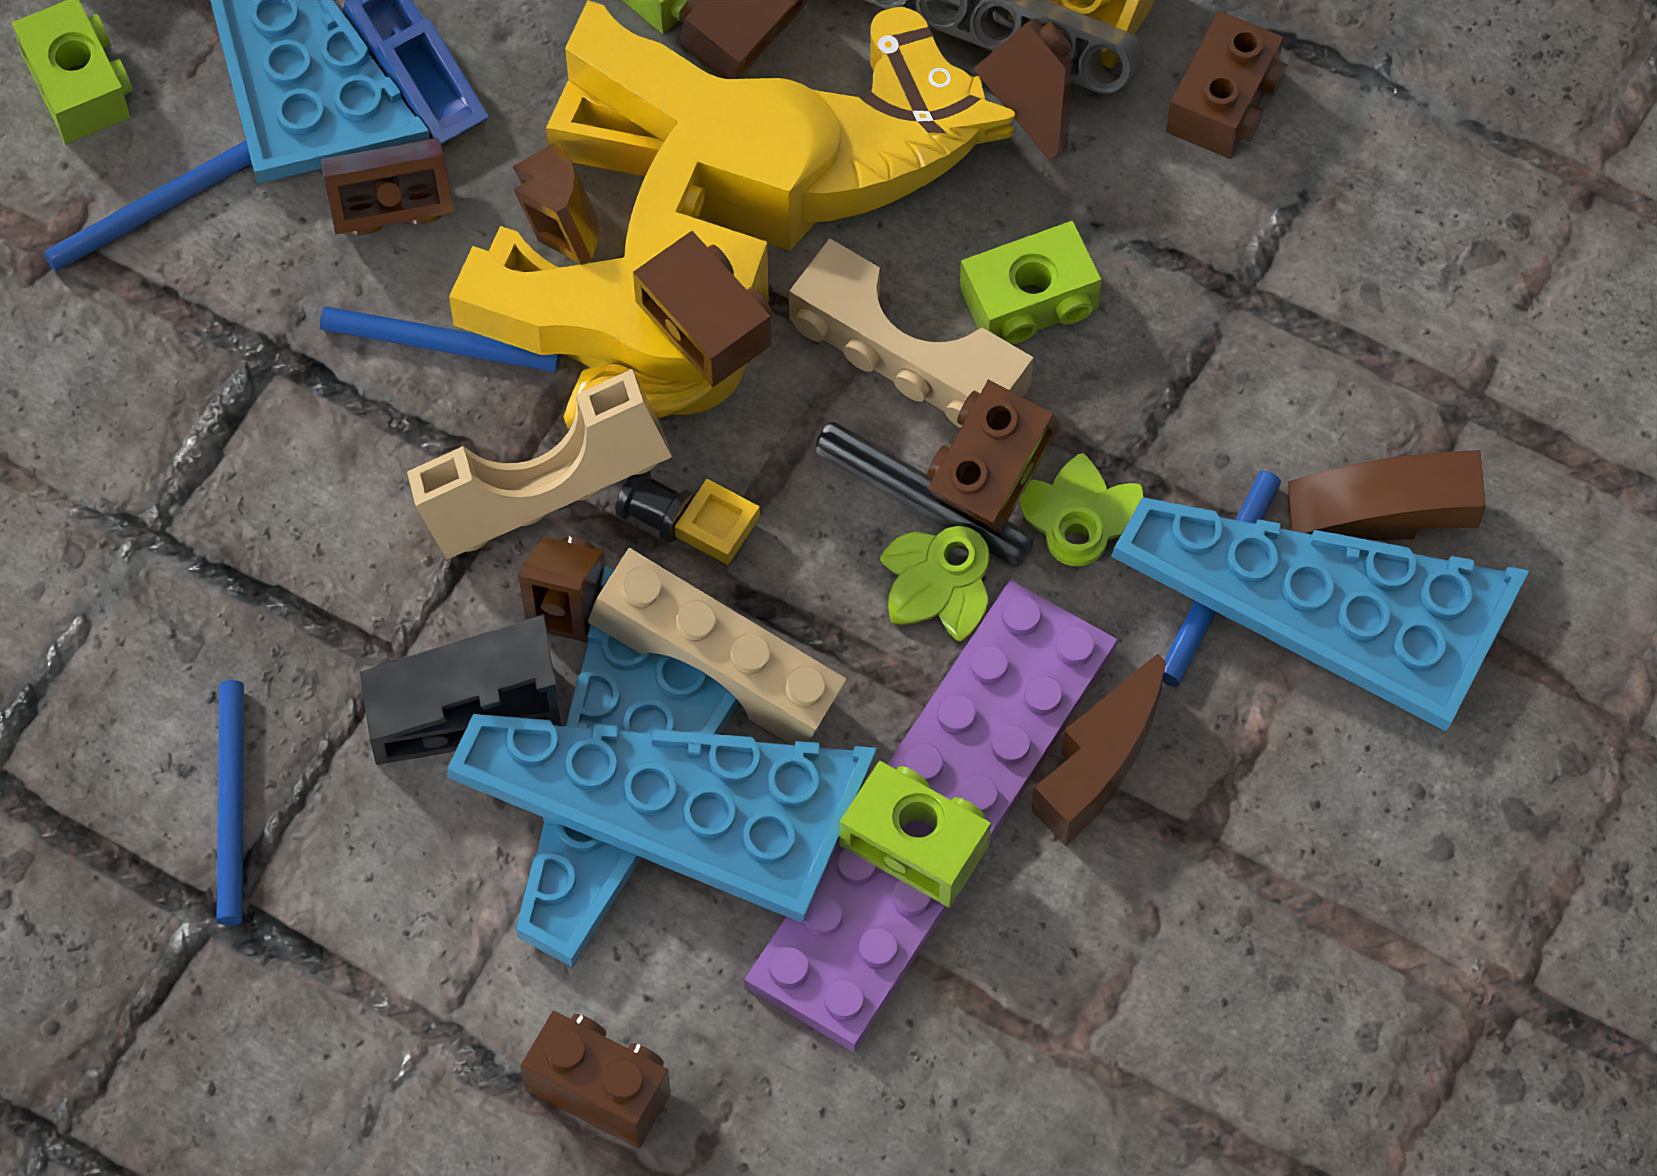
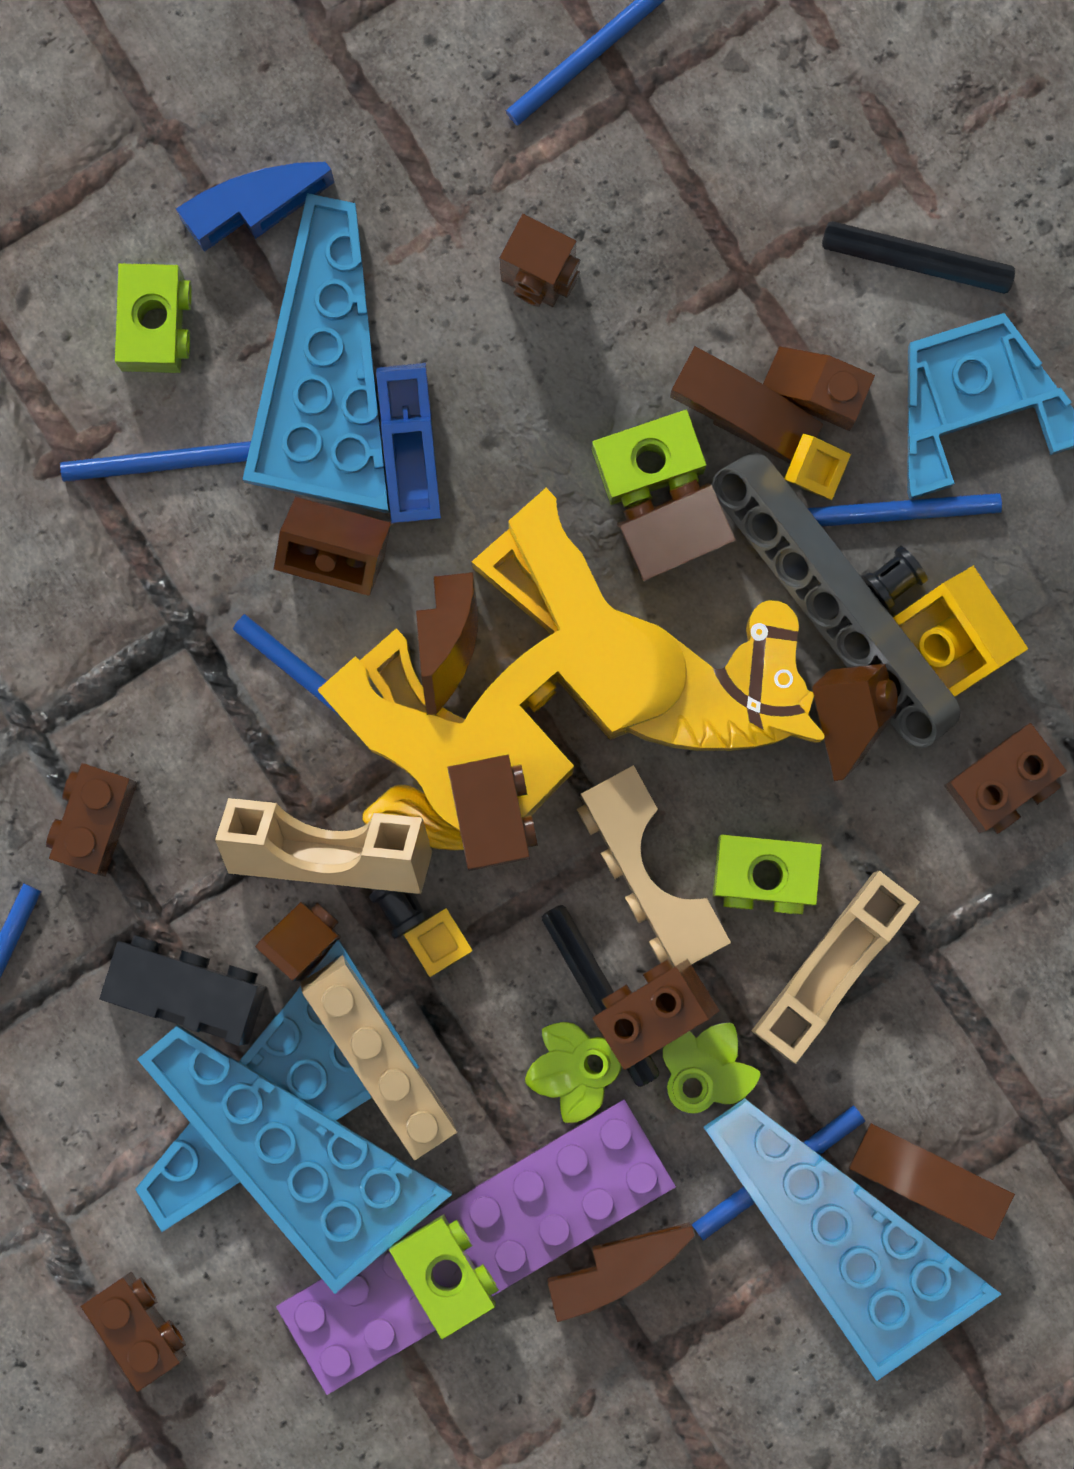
camera: 30 degrees right, 20 degrees up
none -> reddish brown brick [46,763,138,877]
none -> tan arch [752,871,920,1064]

